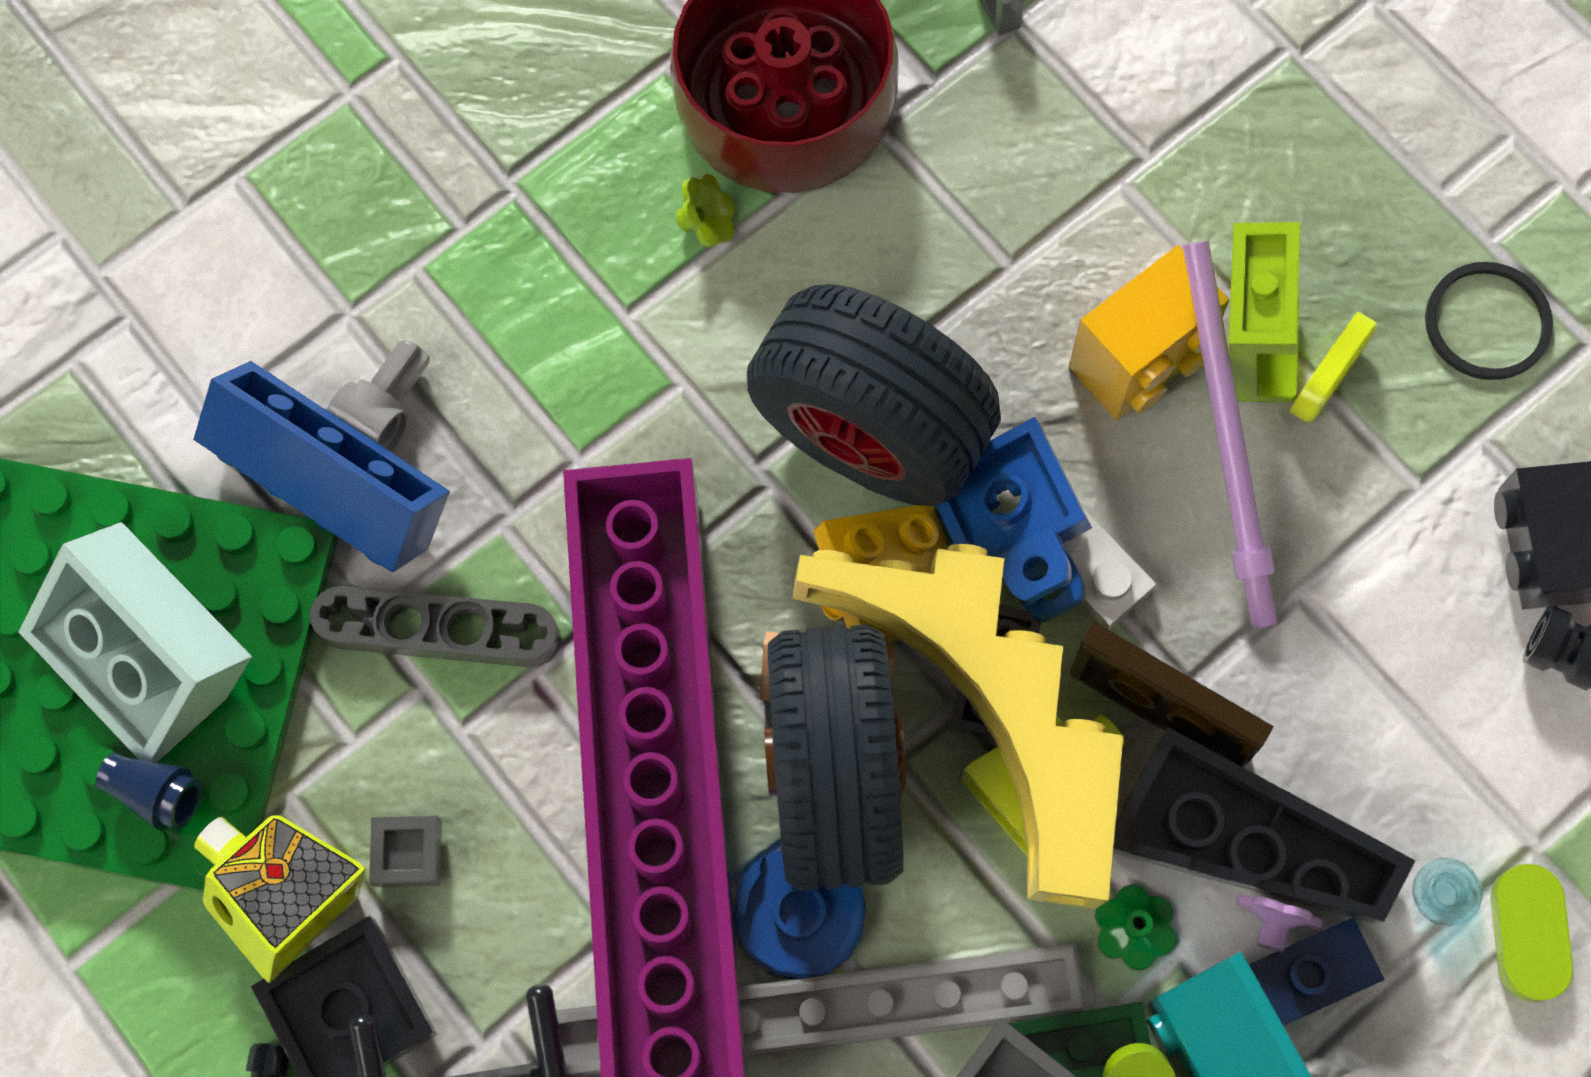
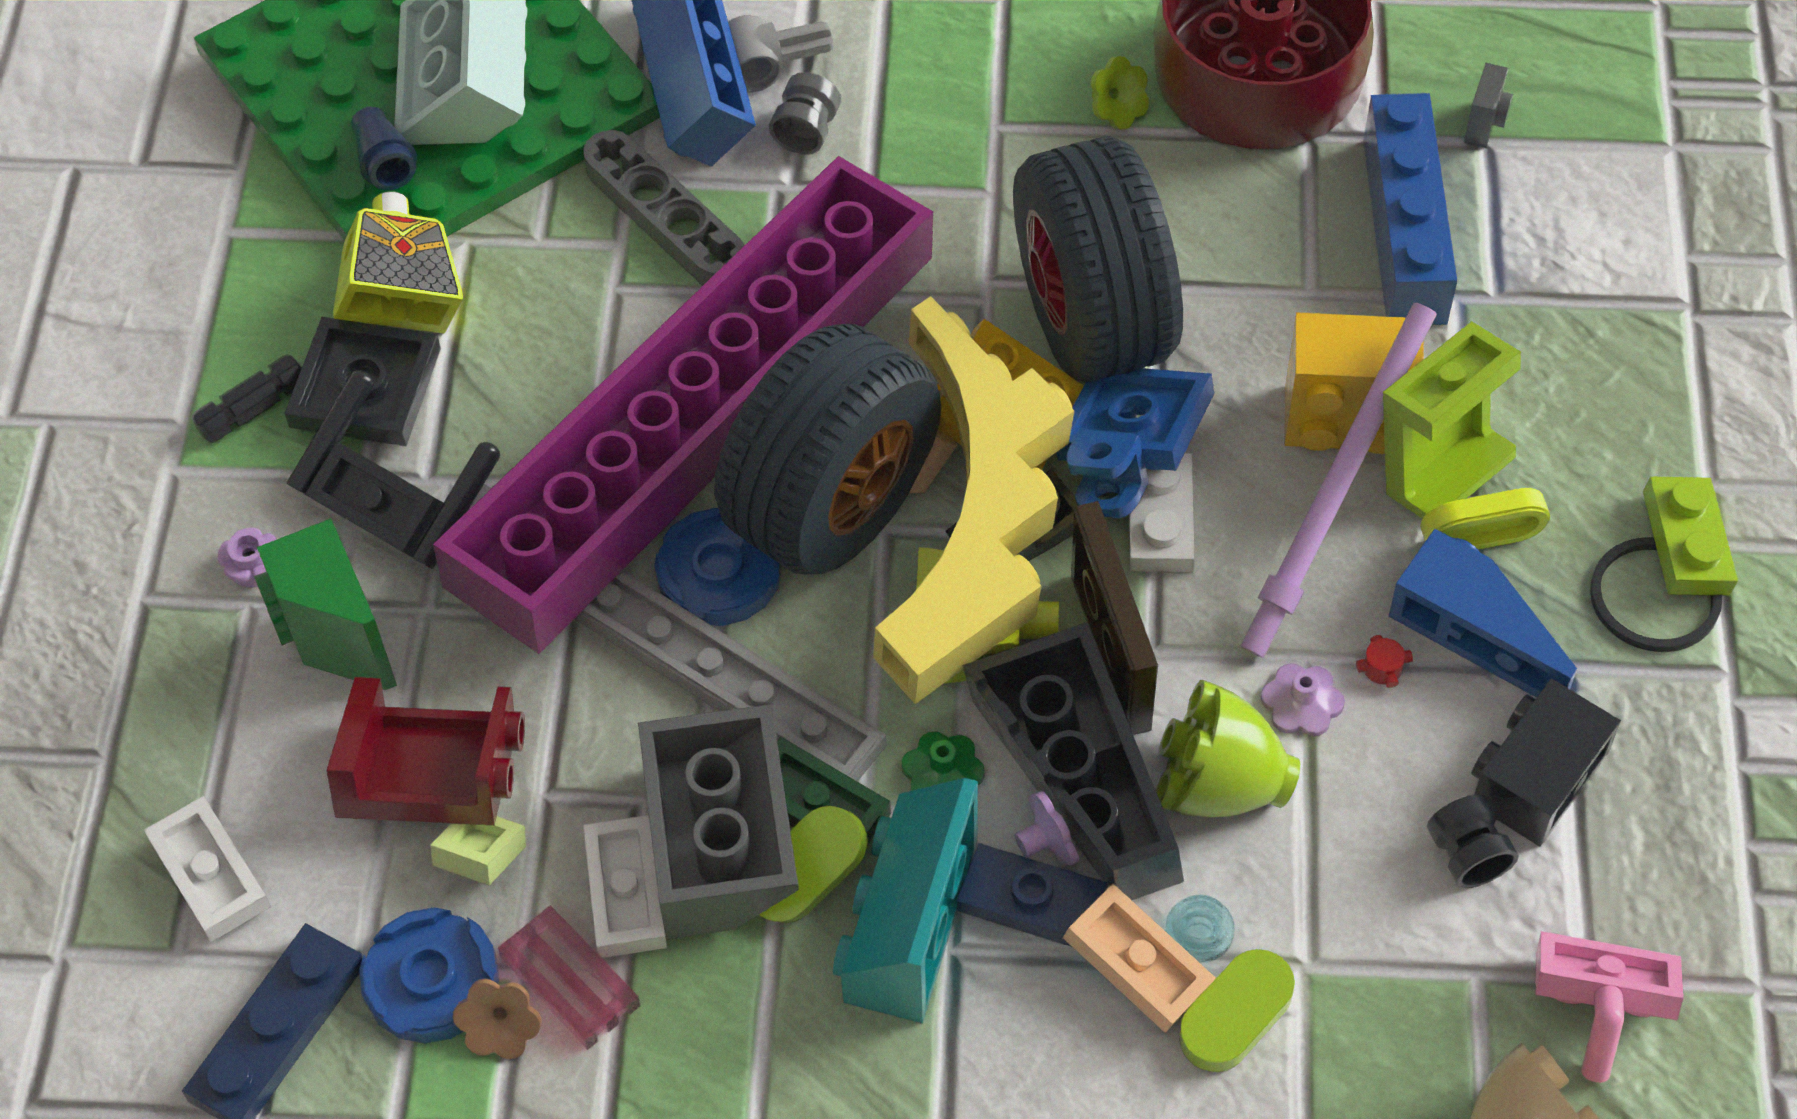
camera: 40 degrees right, 15 degrees down
dark grey plate [369,815,442,887] -> none
none -> dark grey wheel [769,72,841,154]
none -> light nougat plate [1063,884,1216,1033]
none -> lime piece [1156,680,1301,818]
none -> lavender plant [1261,663,1345,736]
none -> red piece [1356,635,1413,688]
none -> blue brick [1363,93,1457,325]
none -> blue slope [1388,529,1577,698]
none -> lime plate [1643,476,1738,596]

